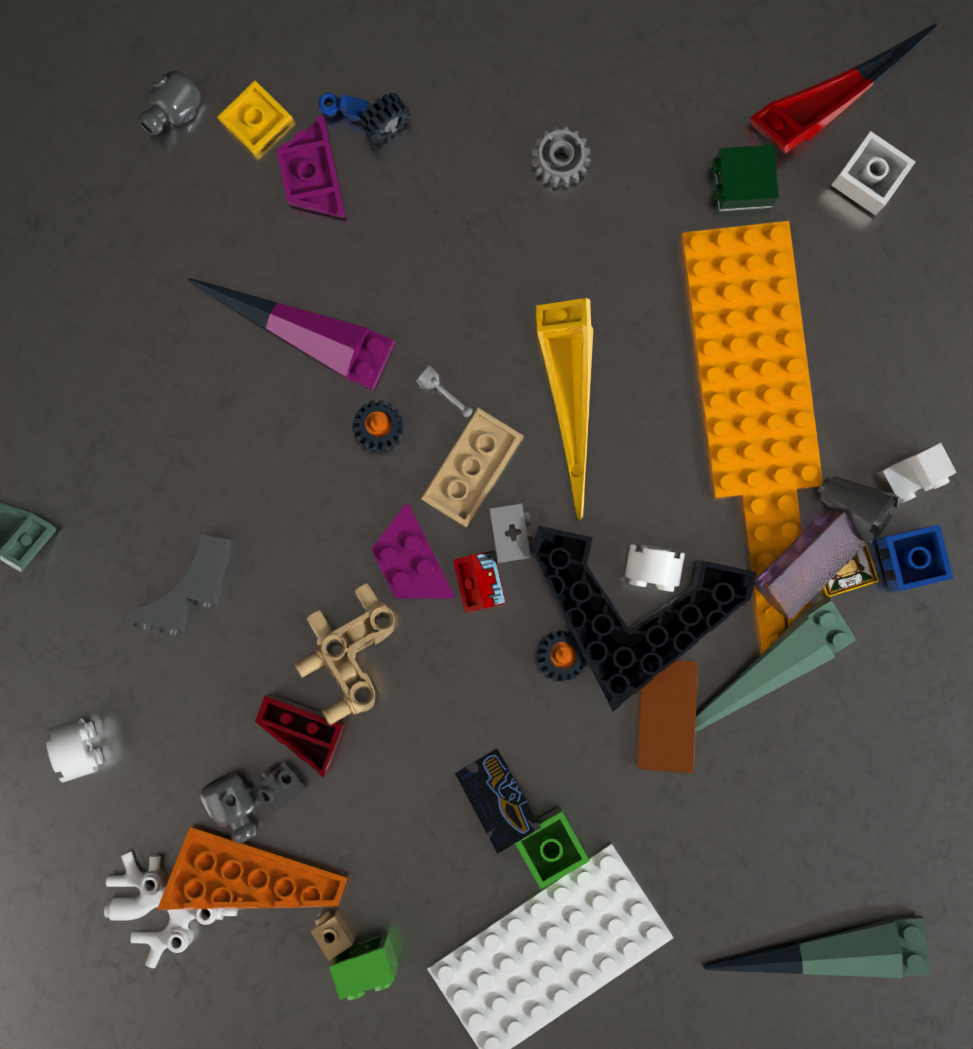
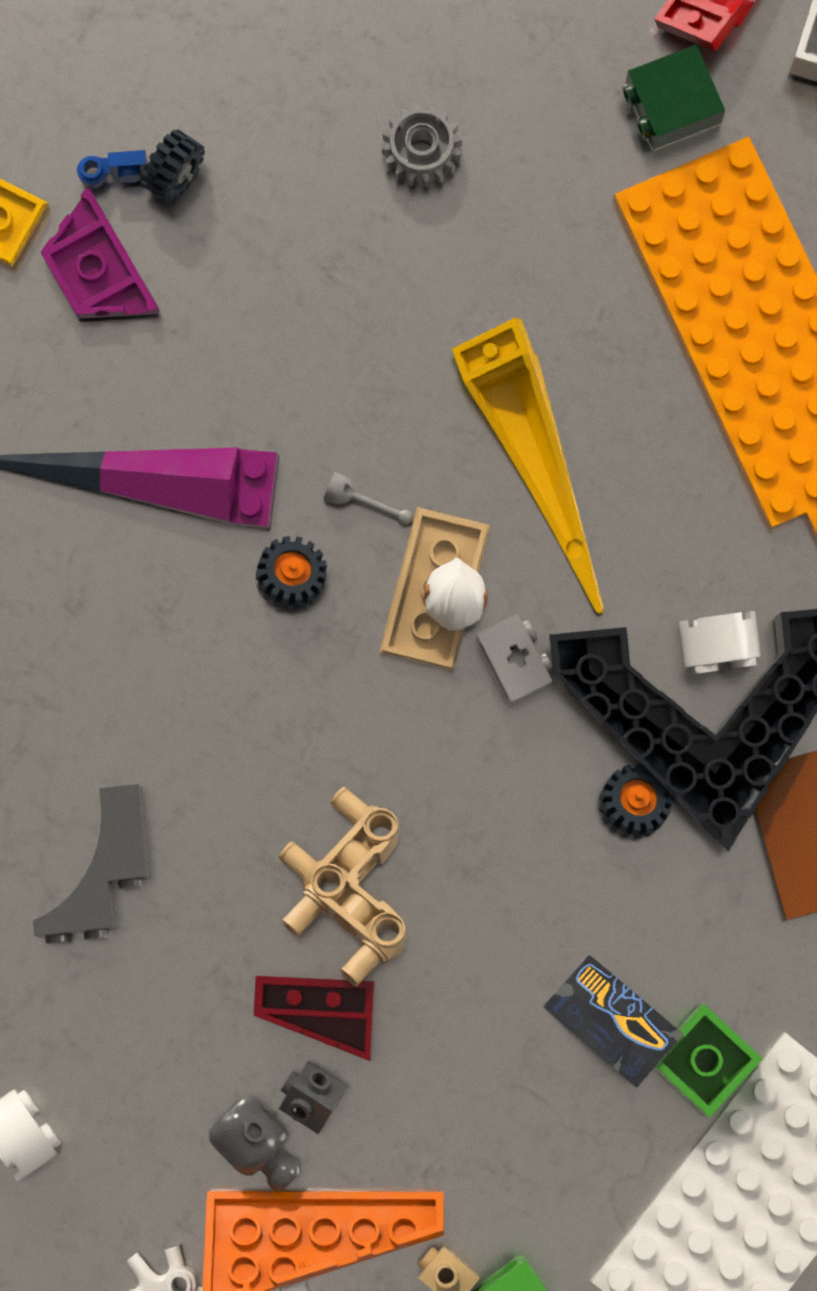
camera: 15 degrees left, 5 degrees down
magenta wing [371,503,455,599] -> none
red panel [453,551,506,613] -> none
none -> white hair [424,558,488,632]

